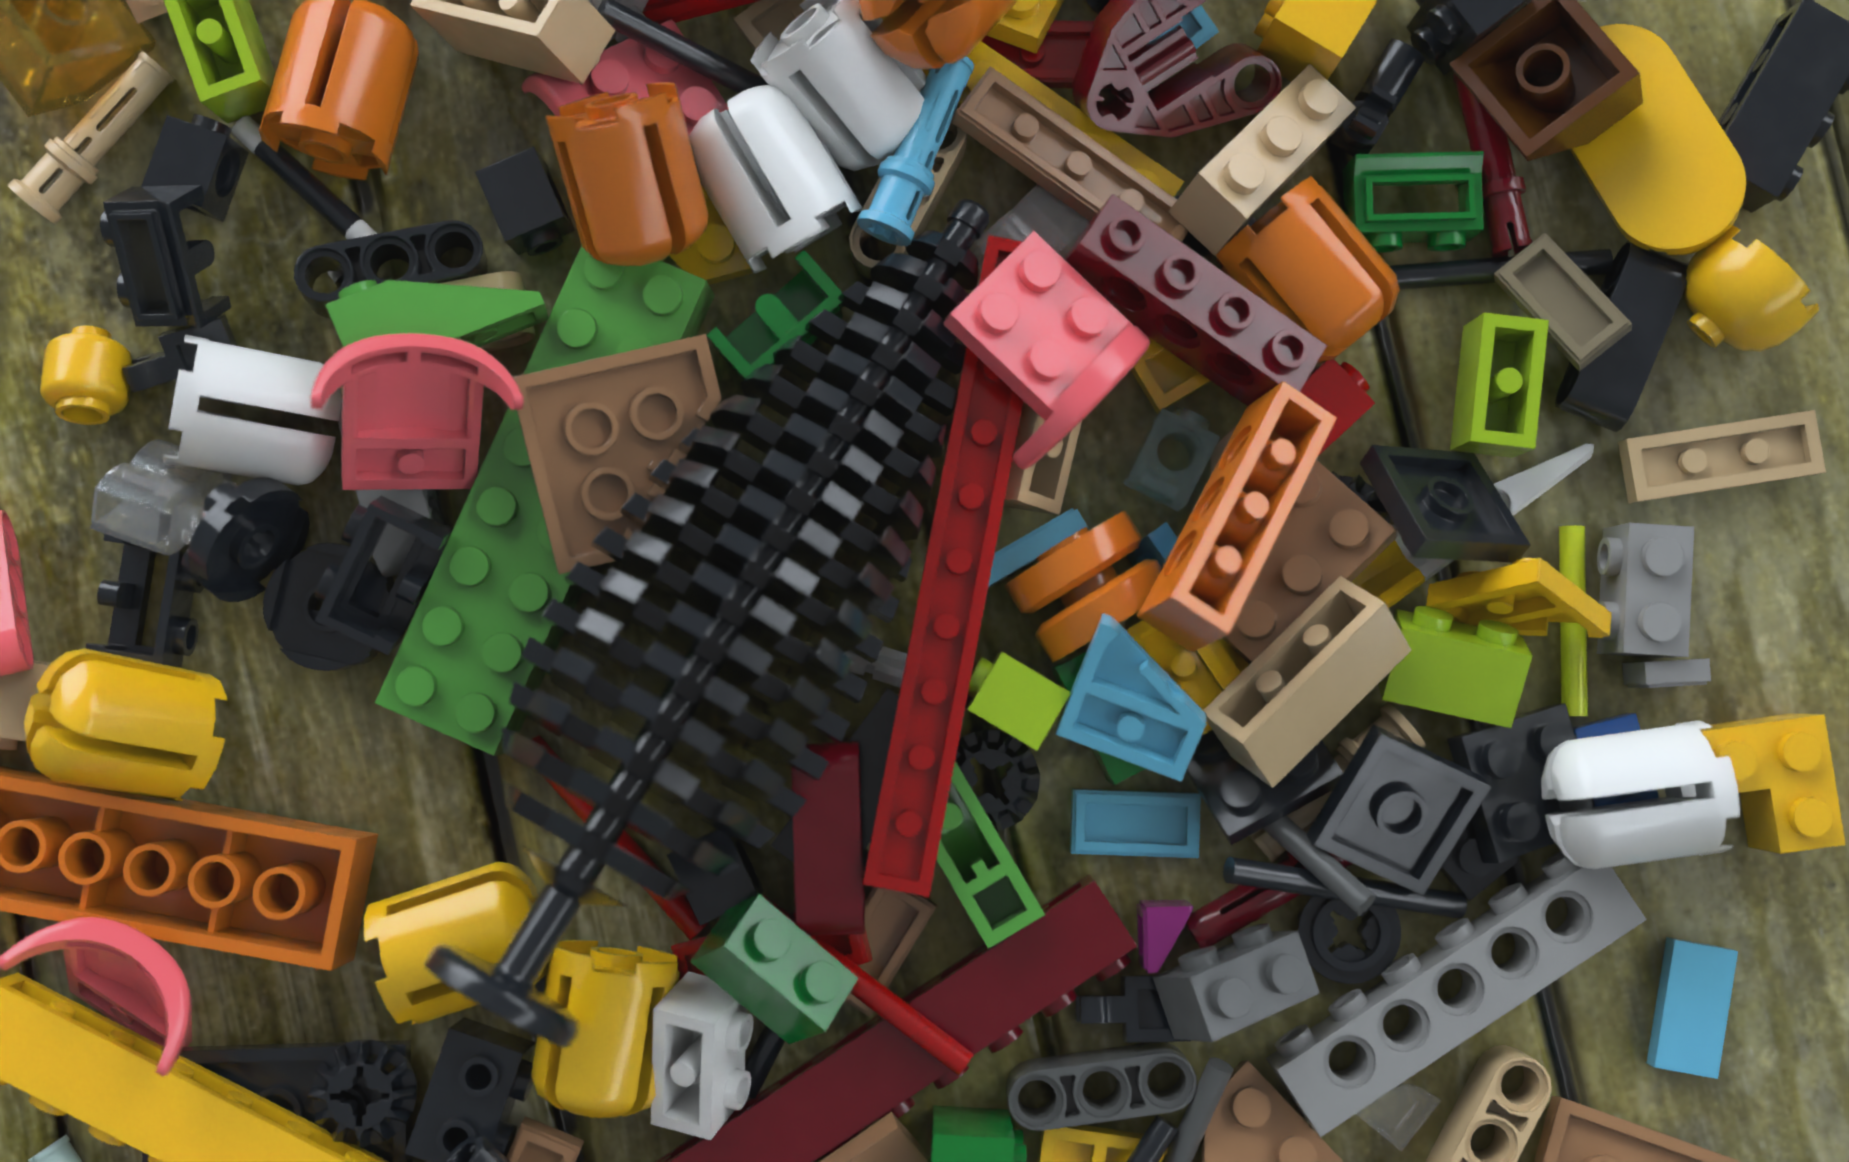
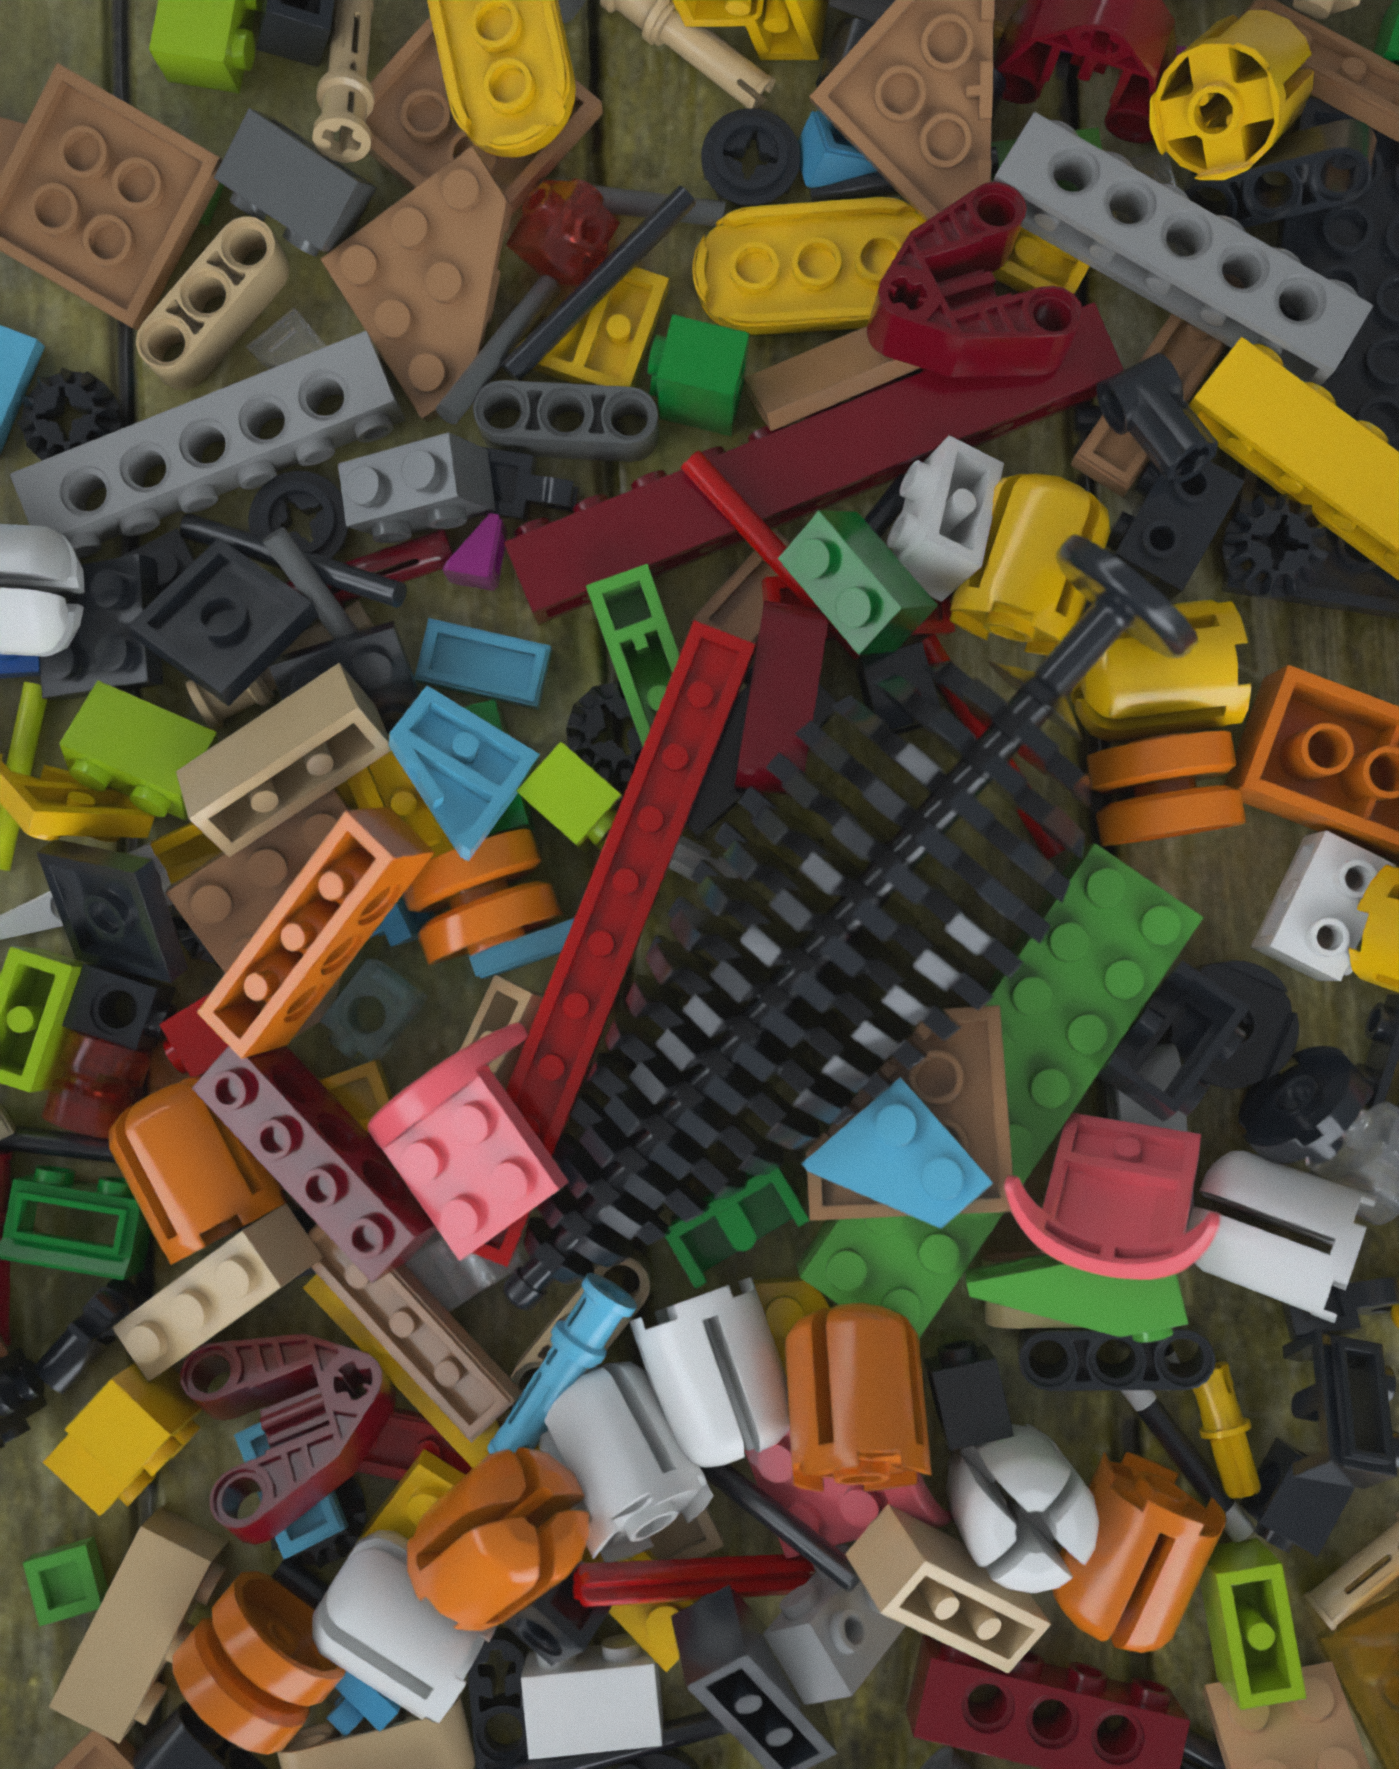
camera: 170 degrees left, 0 degrees up
none -> black gear [16,367,121,461]
none -> clear red wheel [41,1029,154,1139]
none -> black brick [62,964,177,1050]
none -> medium azure wing [802,1077,993,1228]
none -> white cylinder [945,1424,1100,1594]
none -> orange wheel [1086,731,1246,846]
none -> yellow axle [1193,1361,1261,1499]
none -> white brick [1250,830,1396,981]

